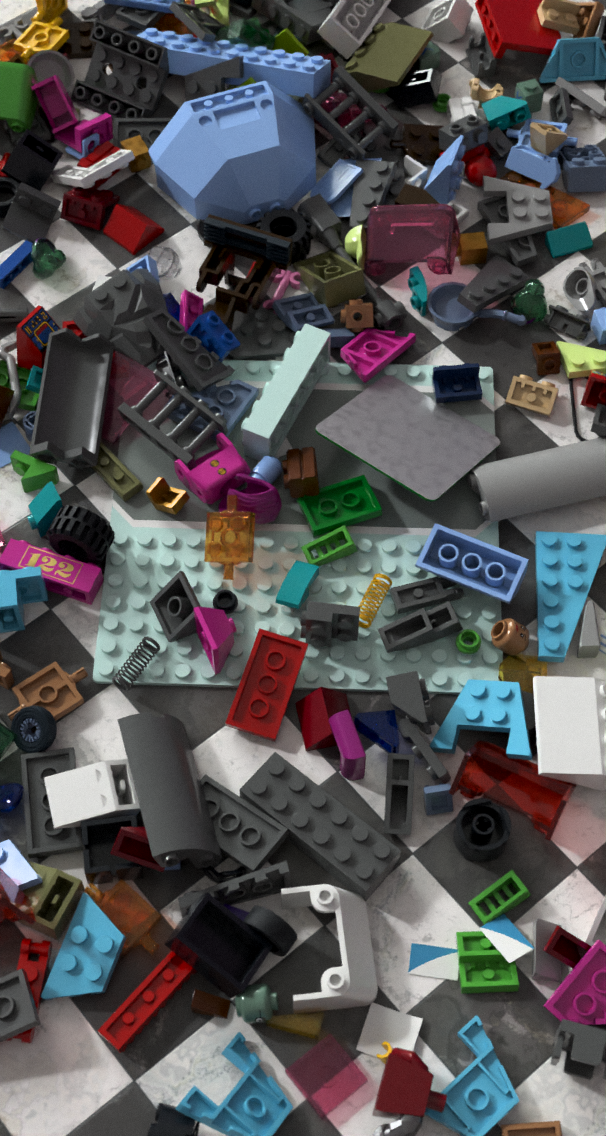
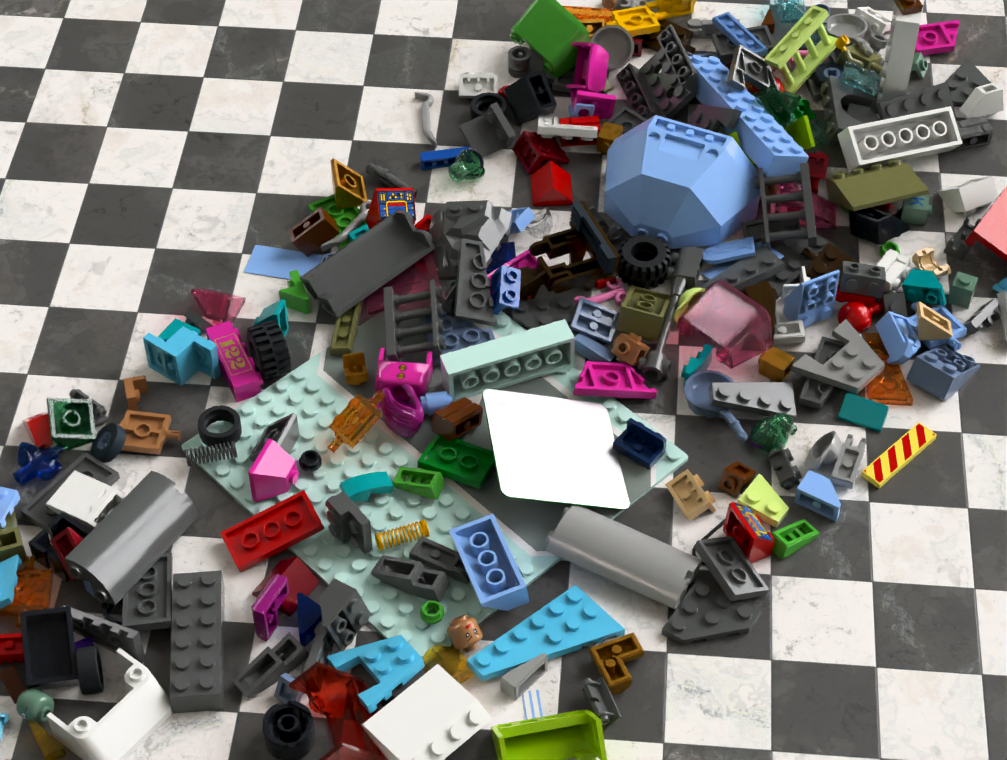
camera: 45 degrees right, 10 degrees down
none -> black tyre [198,405,242,449]

